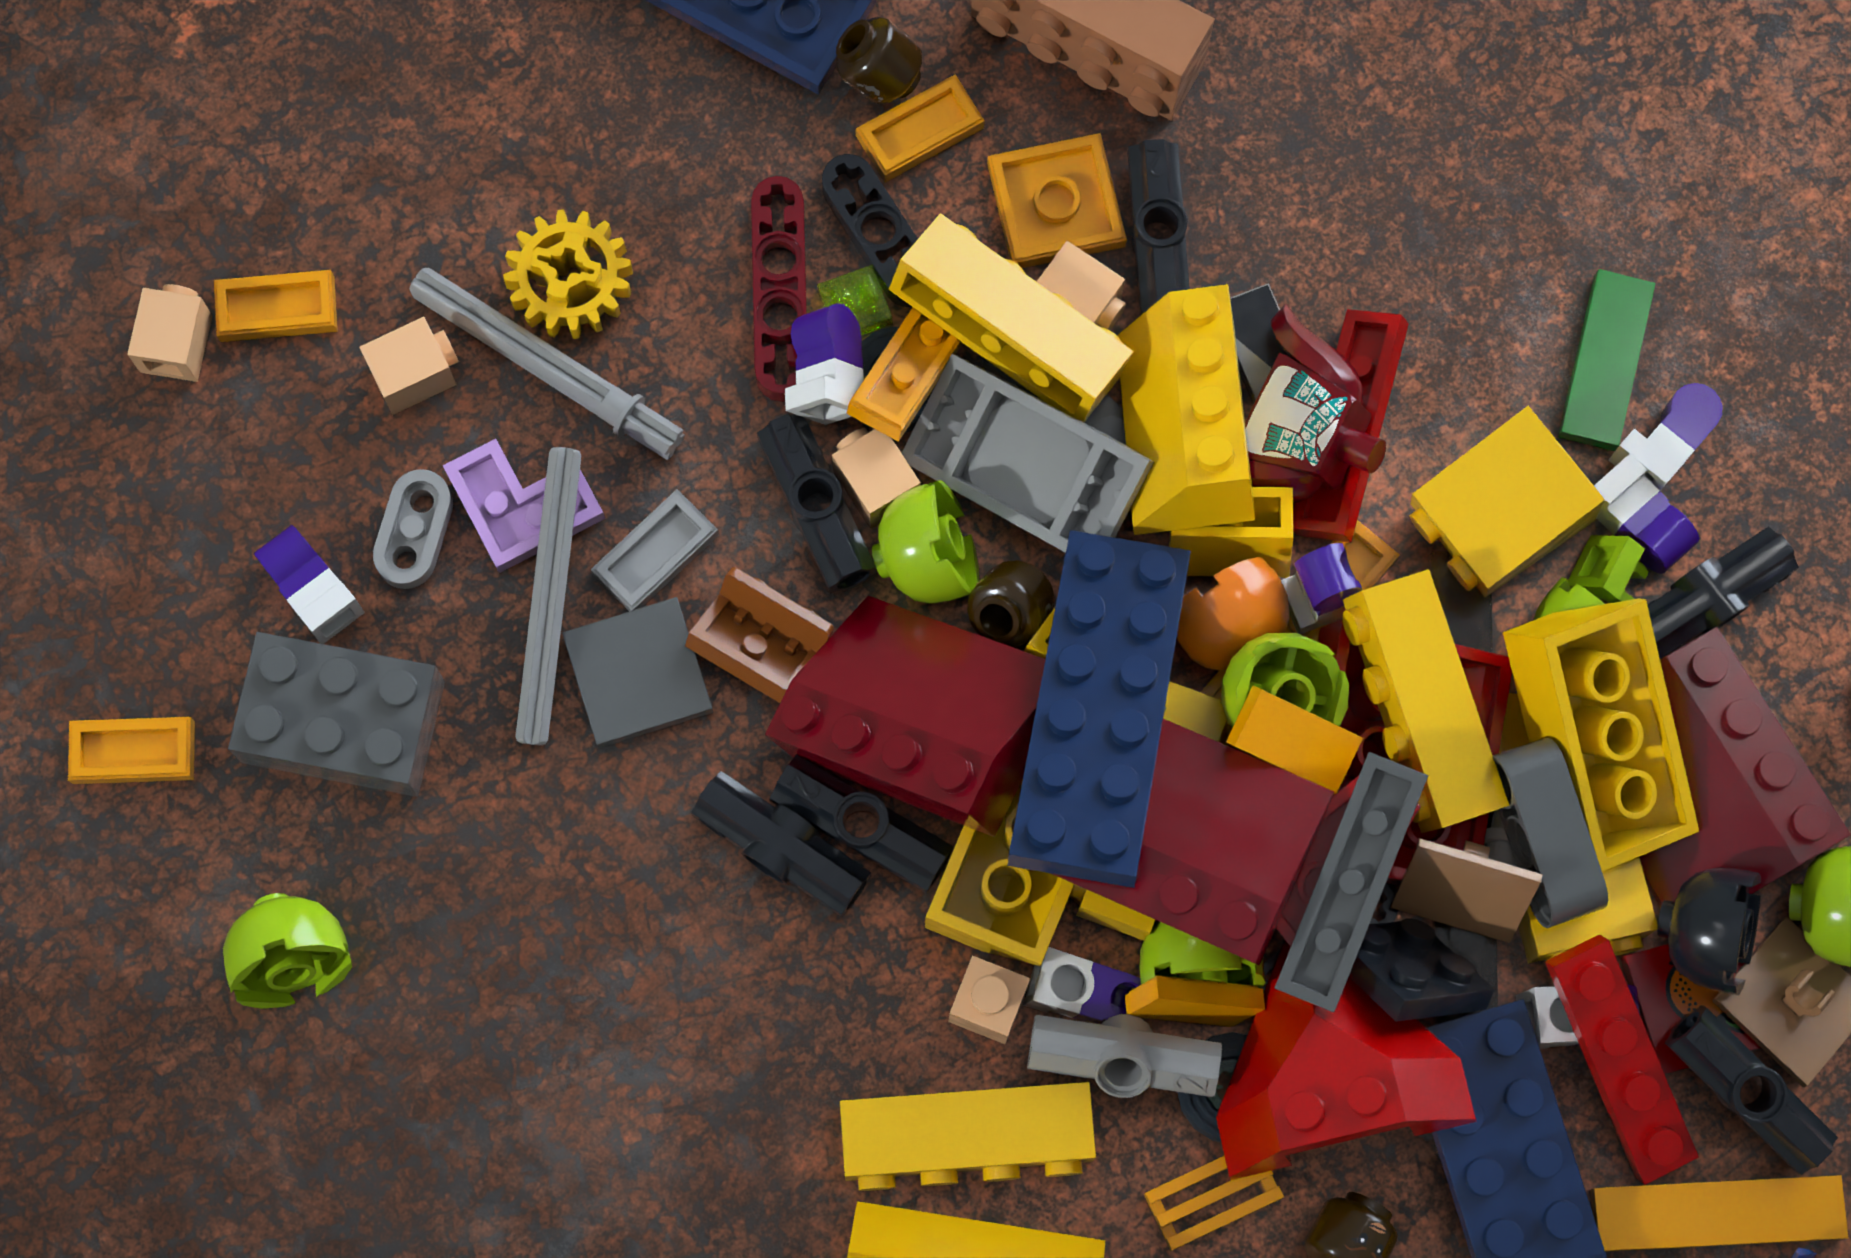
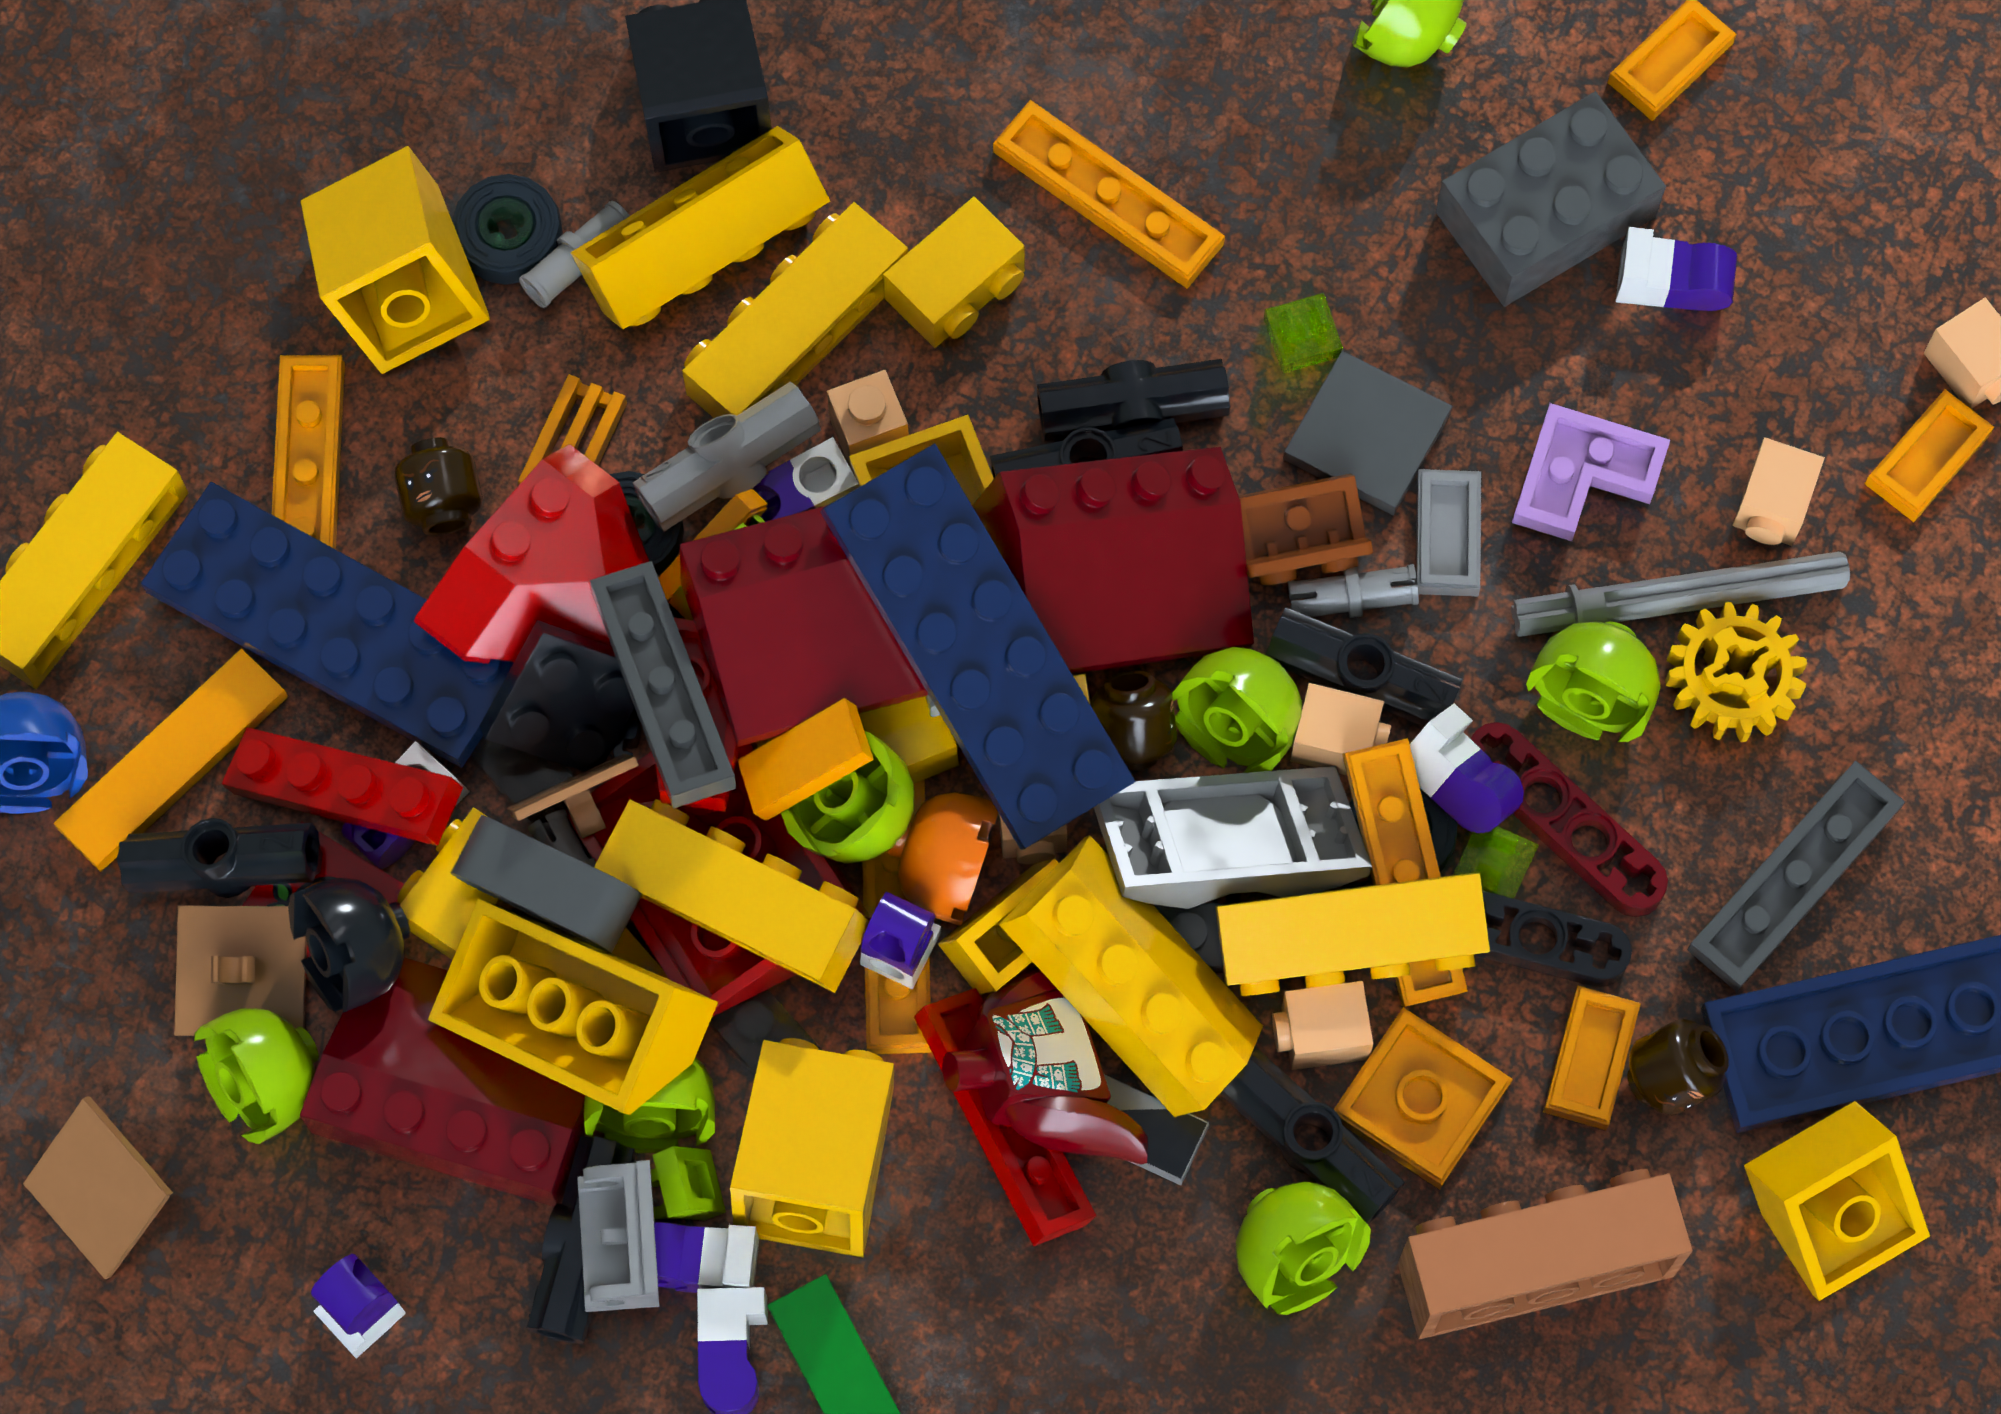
camera: 140 degrees right, 5 degrees down
light grey plate [373,469,453,589] -> none
light grey axle [515,447,581,746] -> none
none -> light grey hinge [577,1160,660,1312]
none -> yellow brick [883,196,1025,348]
none -> light orange tile [993,100,1225,289]
none -> lime cylinder [1236,1182,1371,1315]
none -> clear neon green tile [1264,293,1343,374]
none -> light grey pin [1288,564,1419,618]
none -> lime cylinder [1526,622,1660,742]
none -> dark grey plate [1687,760,1905,992]

